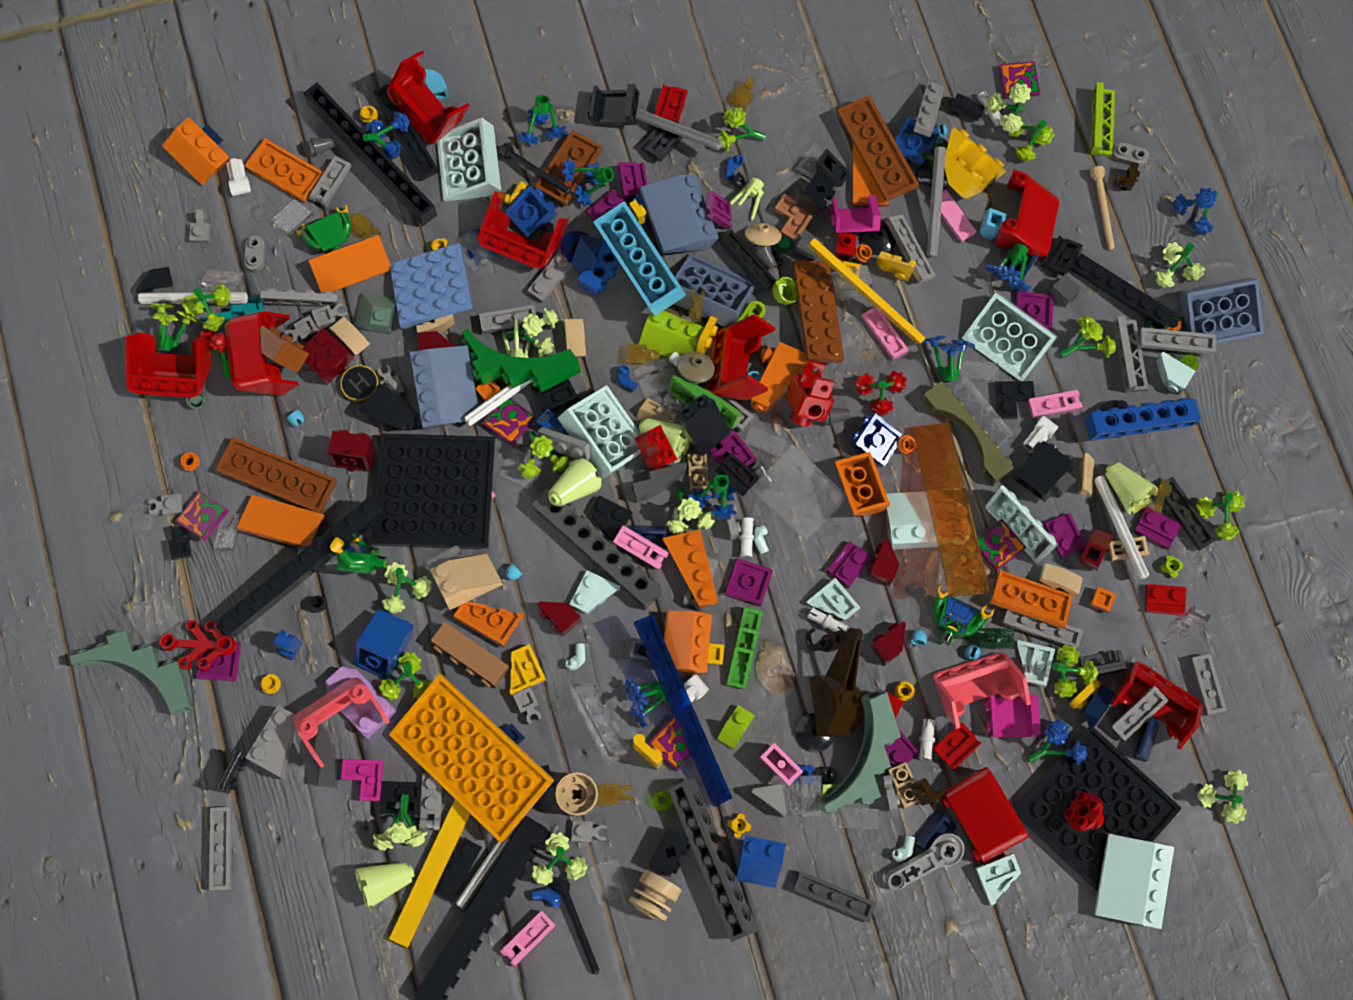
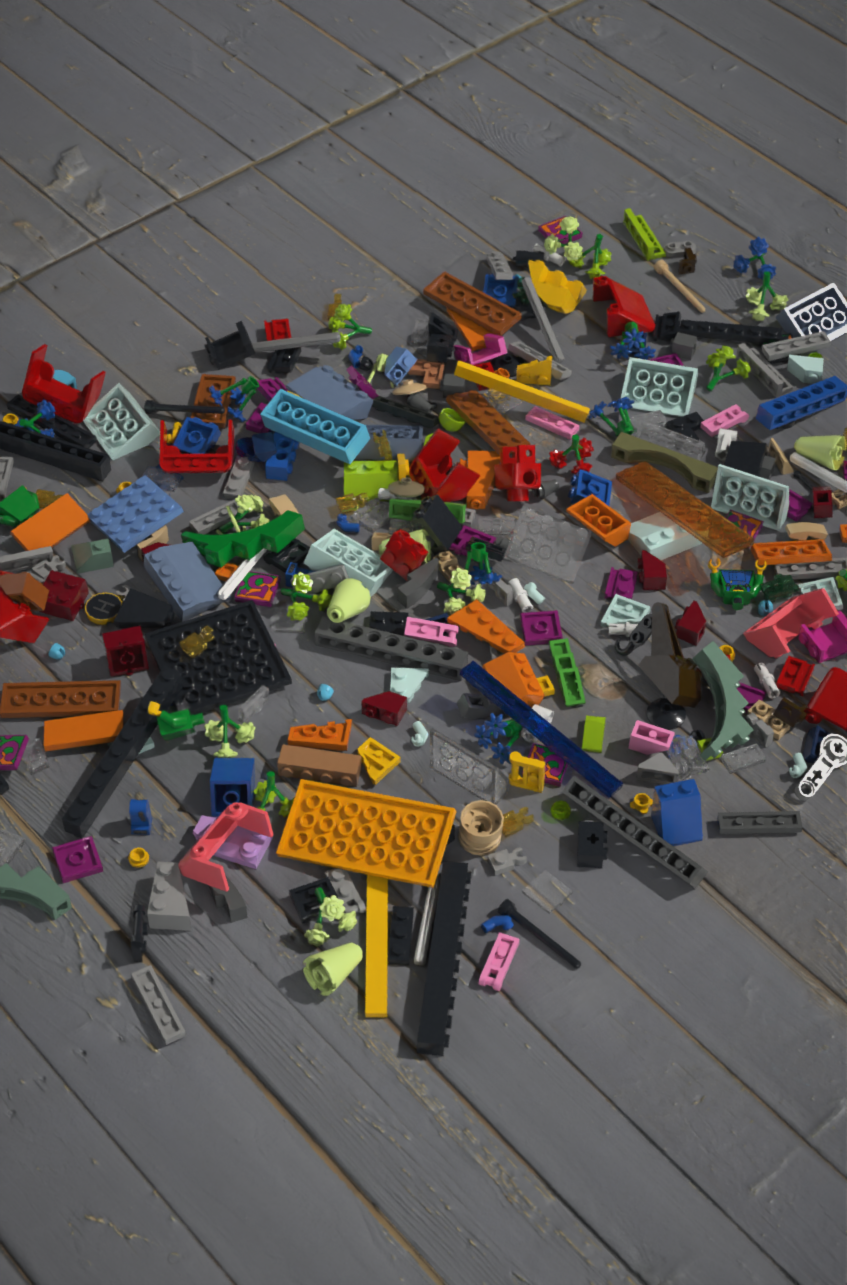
camera: 20 degrees left, 25 degrees down
red plant [160,620,237,671] -> none
black hinge [309,595,326,613] -> none
tan slope [329,317,370,356] -> none
dark pink plate [341,759,384,802] -> none
tan slope [430,554,503,610] -> none
light grey plate [513,687,542,725] -> none
plant [517,95,568,145] -> none
yellowish green plant [532,832,588,886] -> none
tan wheel [628,869,682,922] -> none
dark green plate [774,236,793,254] -> none
orange plate [897,435,916,454] -> none
medium azure hinge [911,630,927,646] -> none
bright pink tile [930,189,977,243] -> none
medium azure brick [980,208,1006,241] -> none
none -> clear yellow plate [179,626,215,658]
none -> medium blue slope [384,346,417,386]

